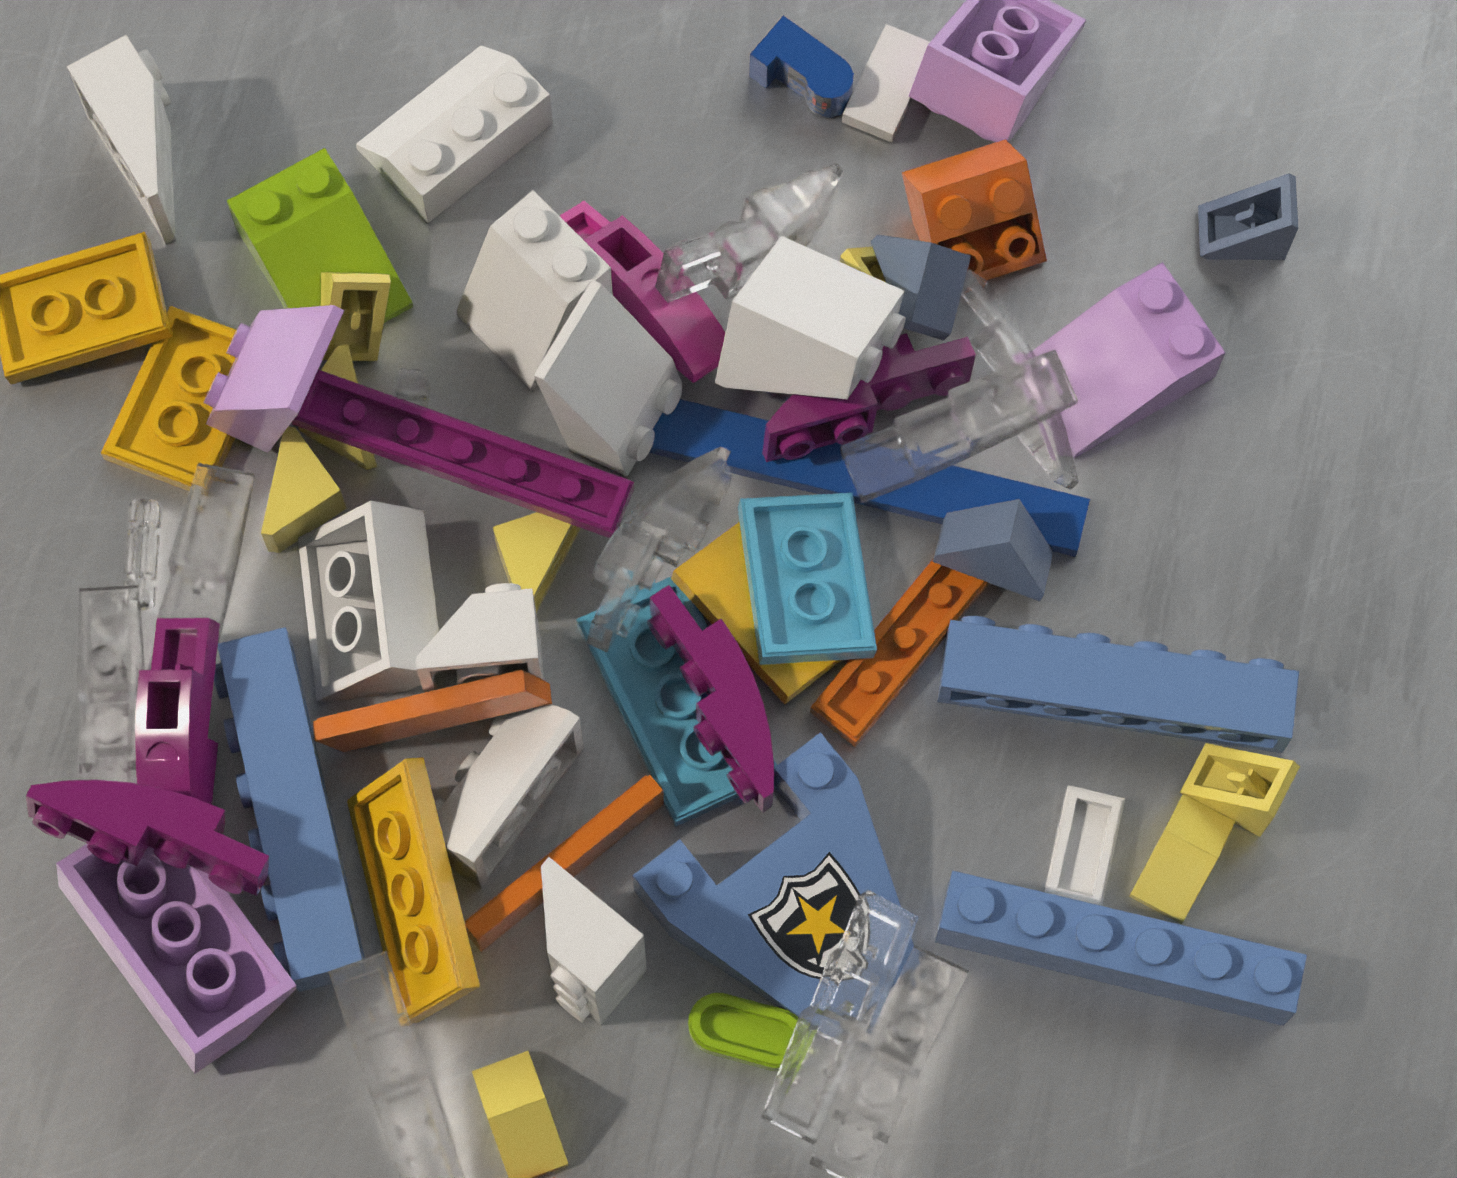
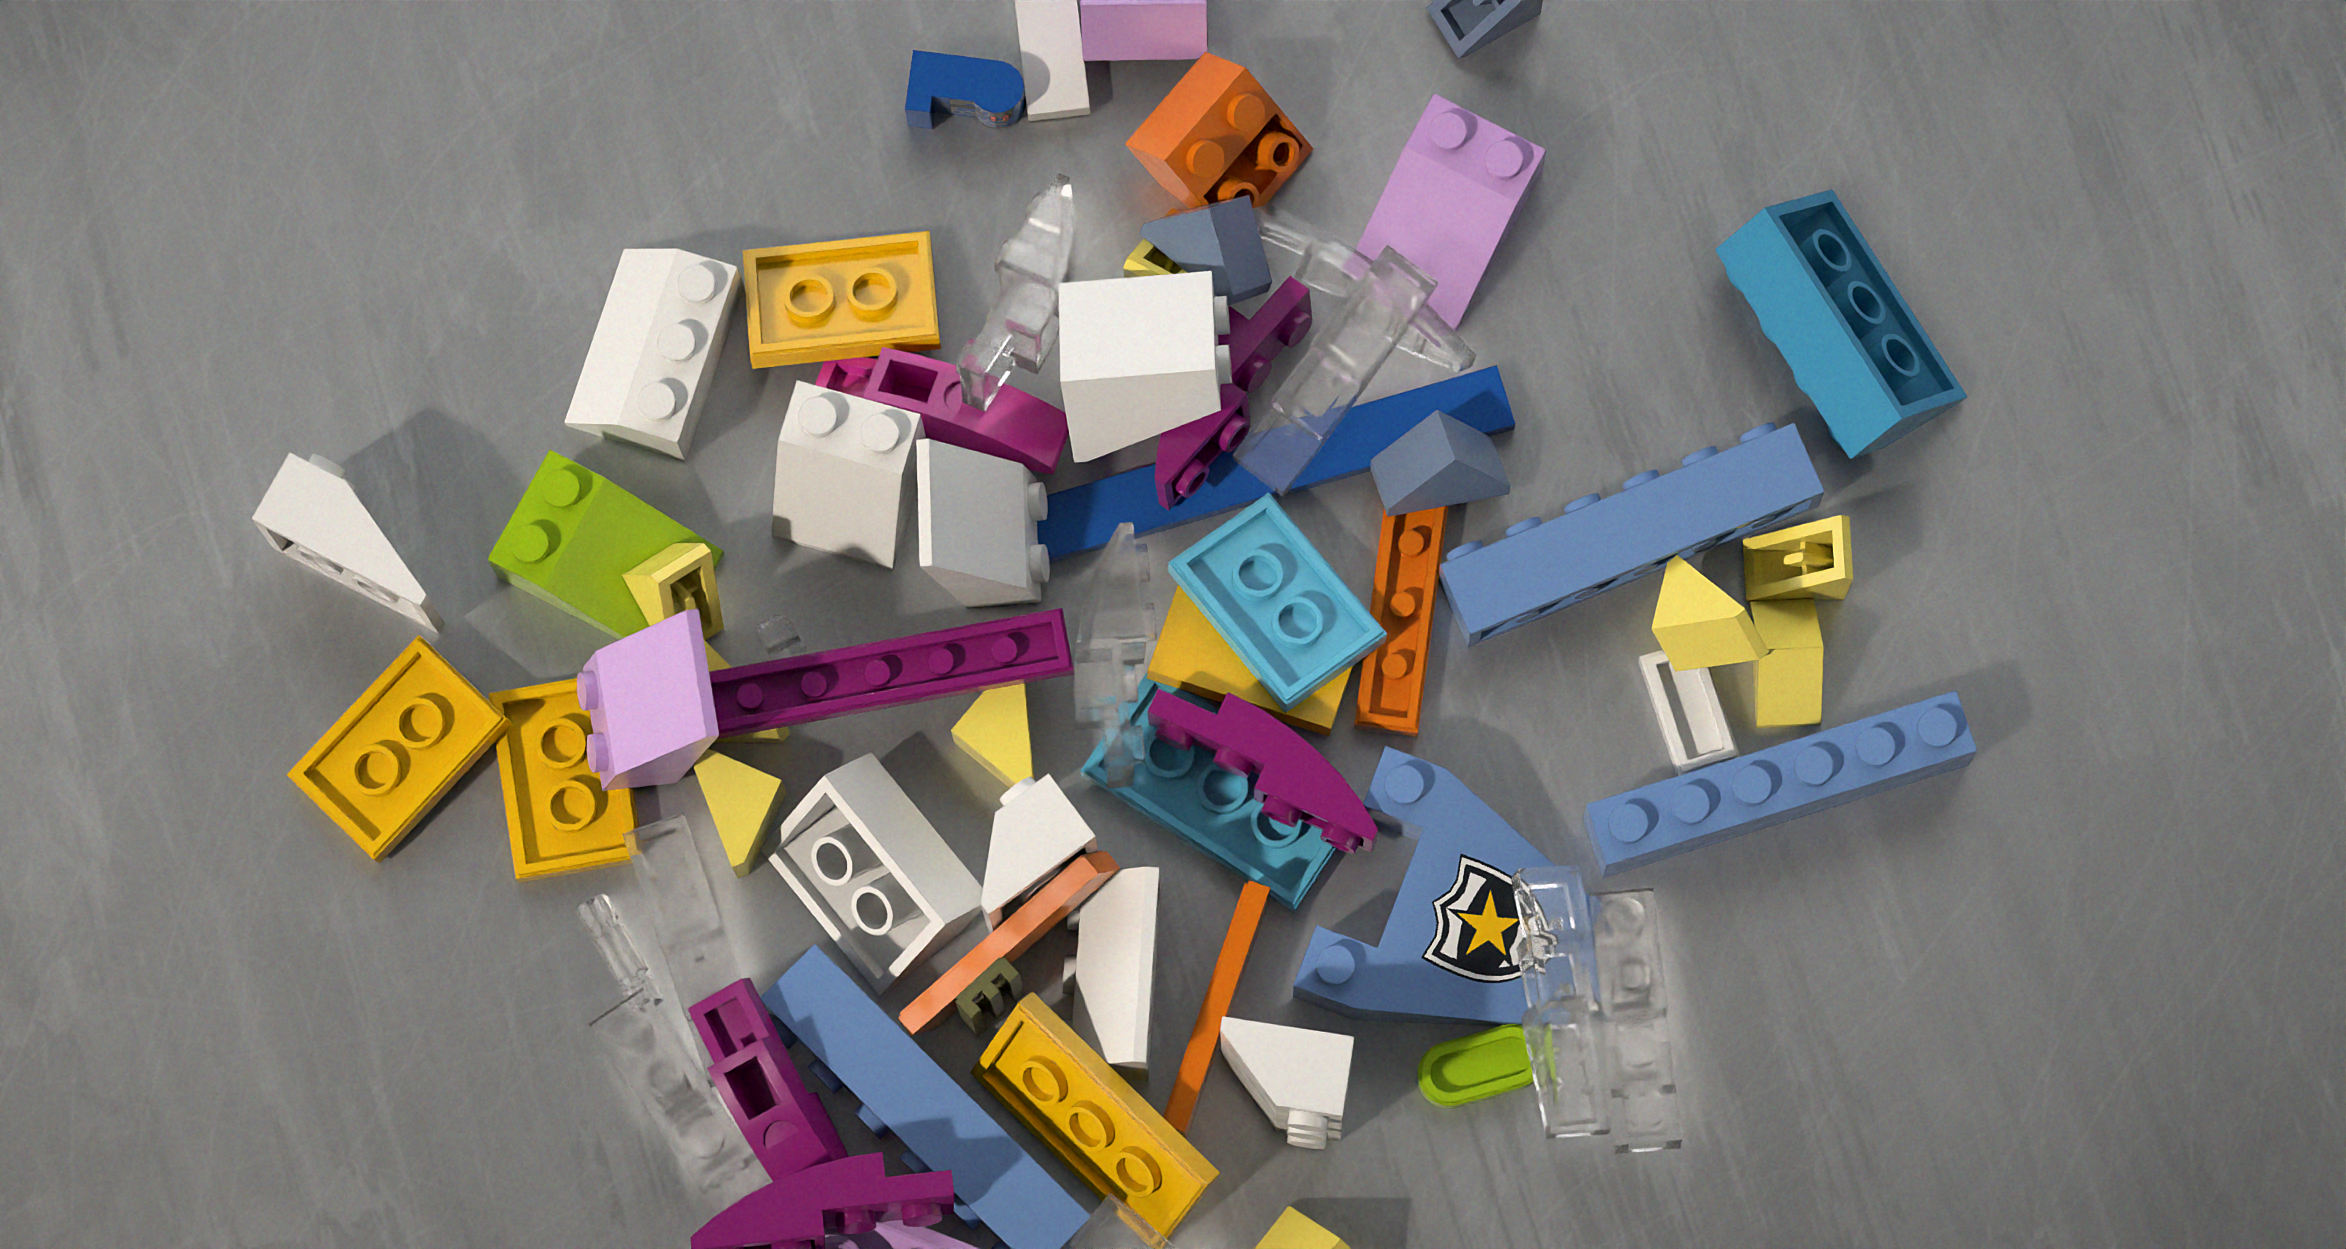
camera: 25 degrees left, 5 degrees up
none -> yellow tile [742,231,941,369]
none -> olive tile [955,957,1025,1037]
none -> light yellow slope [1651,555,1769,672]
none -> dark azure slope [1715,189,1968,459]

